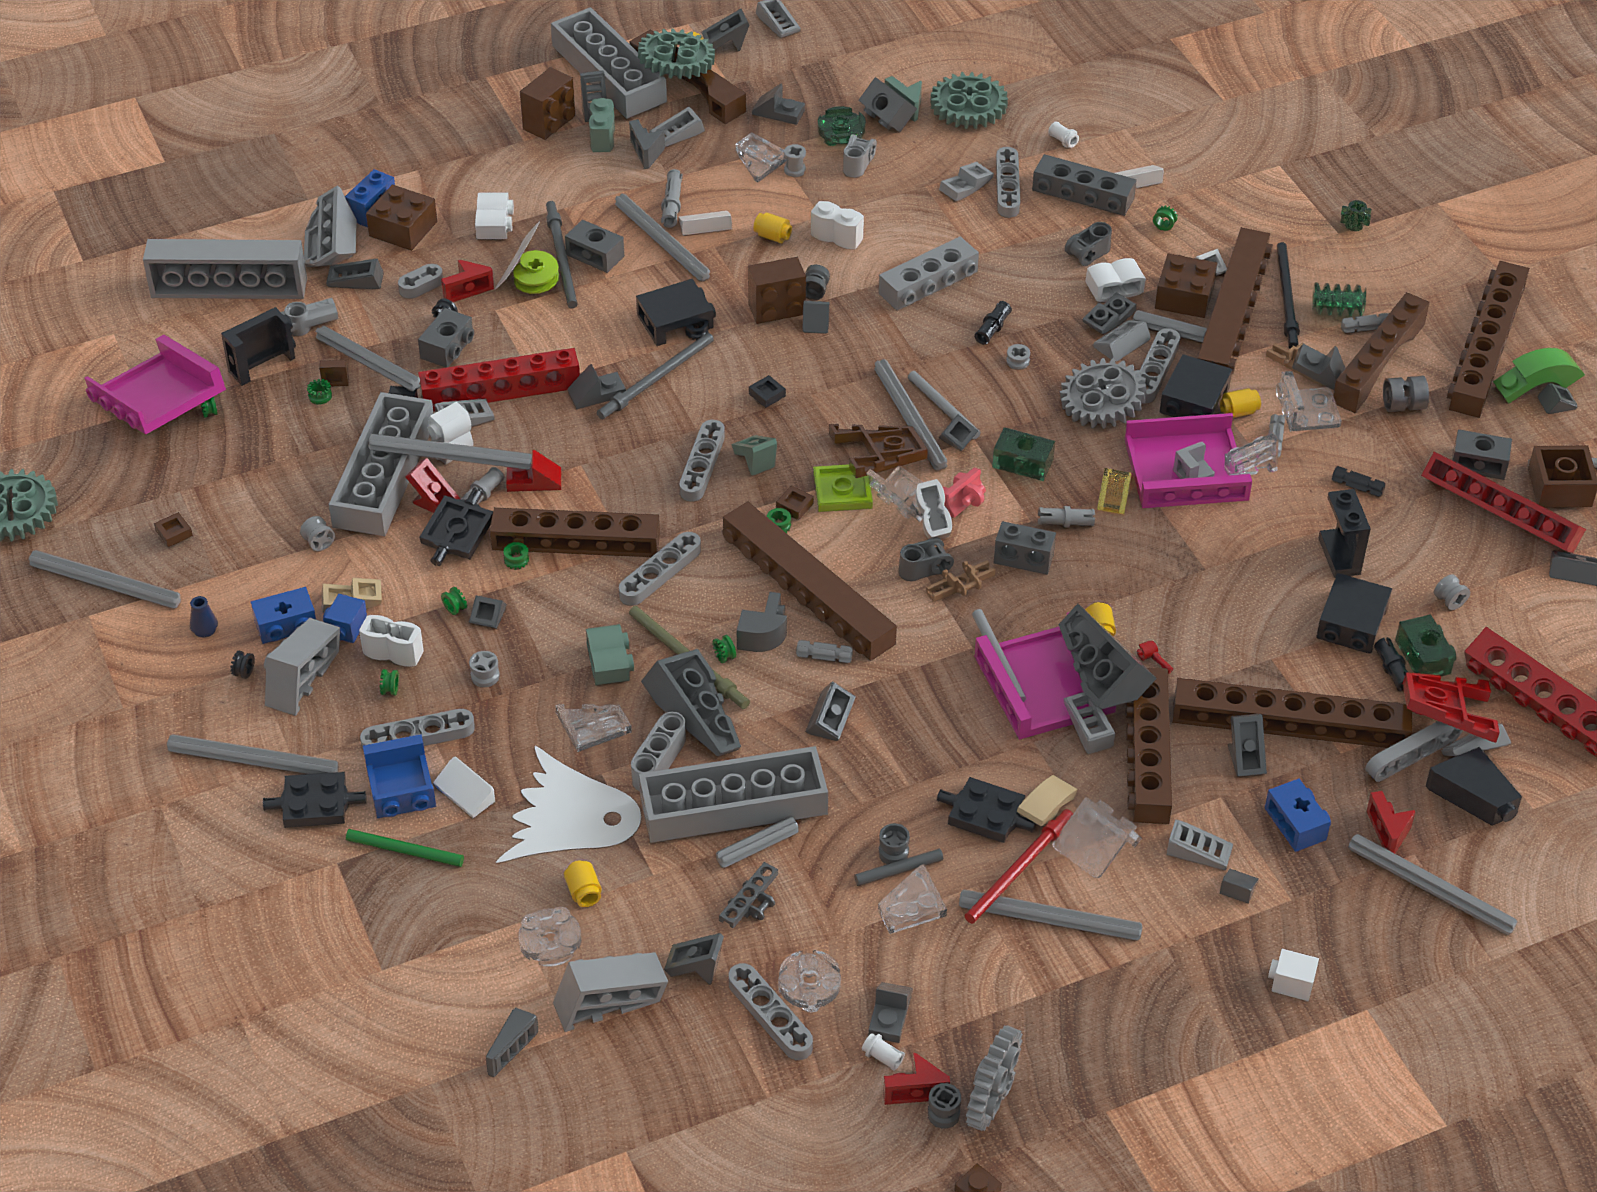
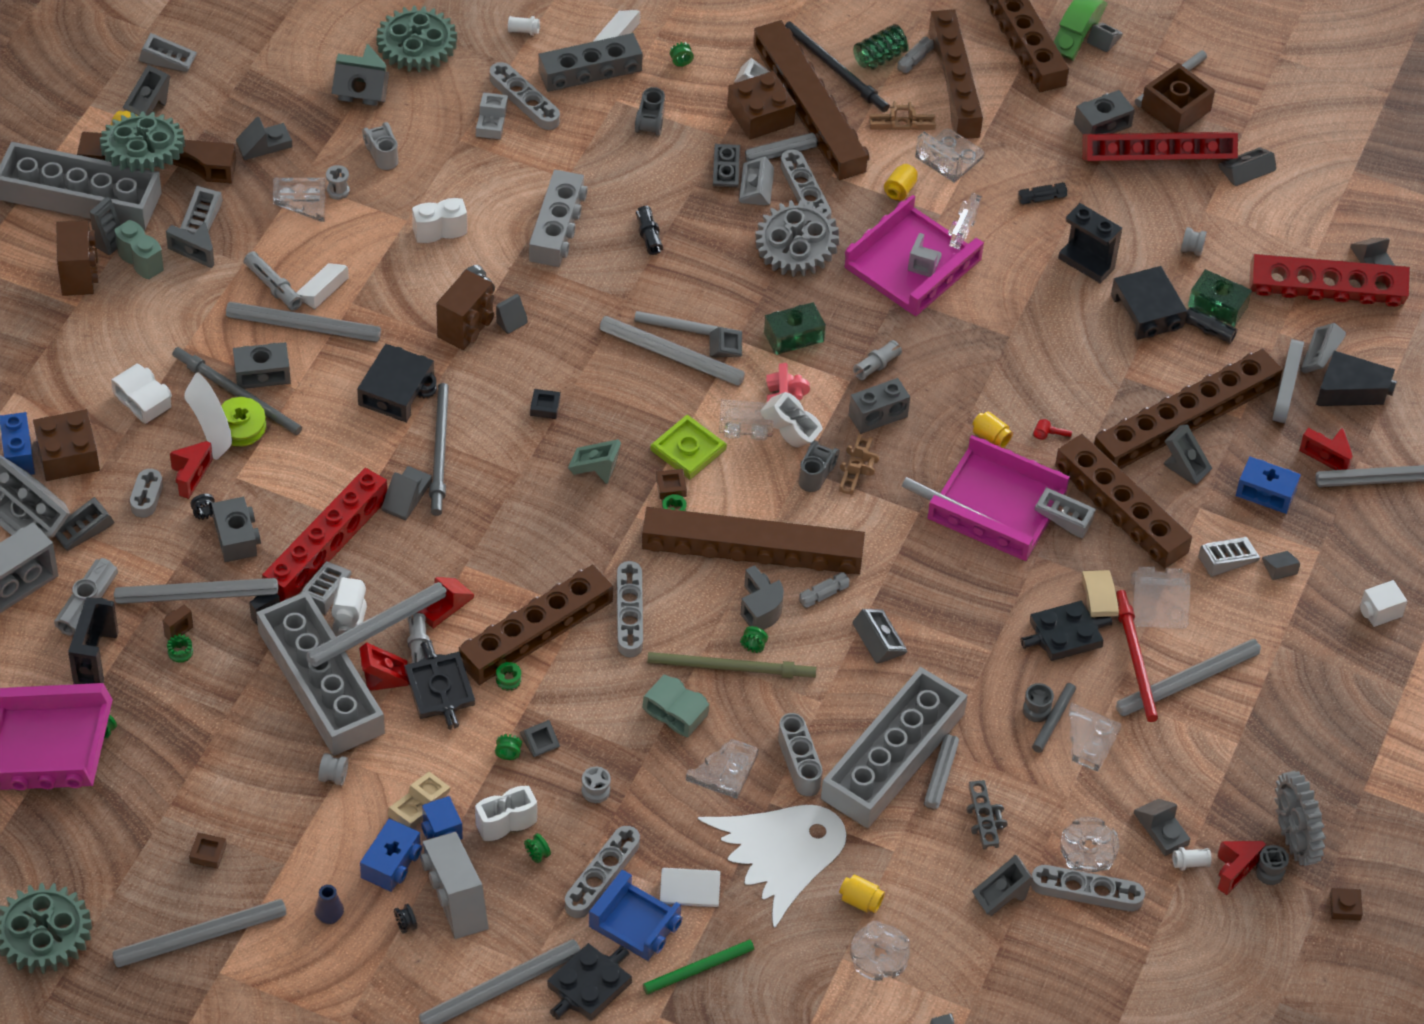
camera: 45 degrees left, 5 degrees up
light grey wedge [553,952,668,1032] -> none
dark grey wedge [641,649,741,757] -> none
light grey beam [680,420,725,502] -> none
yellow brick [753,212,792,243] -> none
clear green plate [818,106,866,146] -> none
reddish brown wing [829,424,928,478] -> none
light grey bush [1006,344,1030,370] -> none
dark grey wedge [1058,604,1157,709] -> none
white brick [1085,258,1146,302] -> none
clear yellow slope [1097,468,1134,514] -> none
black panel [1159,354,1233,417] -> none
light grey axle [1266,414,1285,458] -> none
dark grey slope [1292,344,1345,390] -> none
flat silver wheel [1383,376,1429,412] -> none
red wing [1403,672,1500,743] -> none

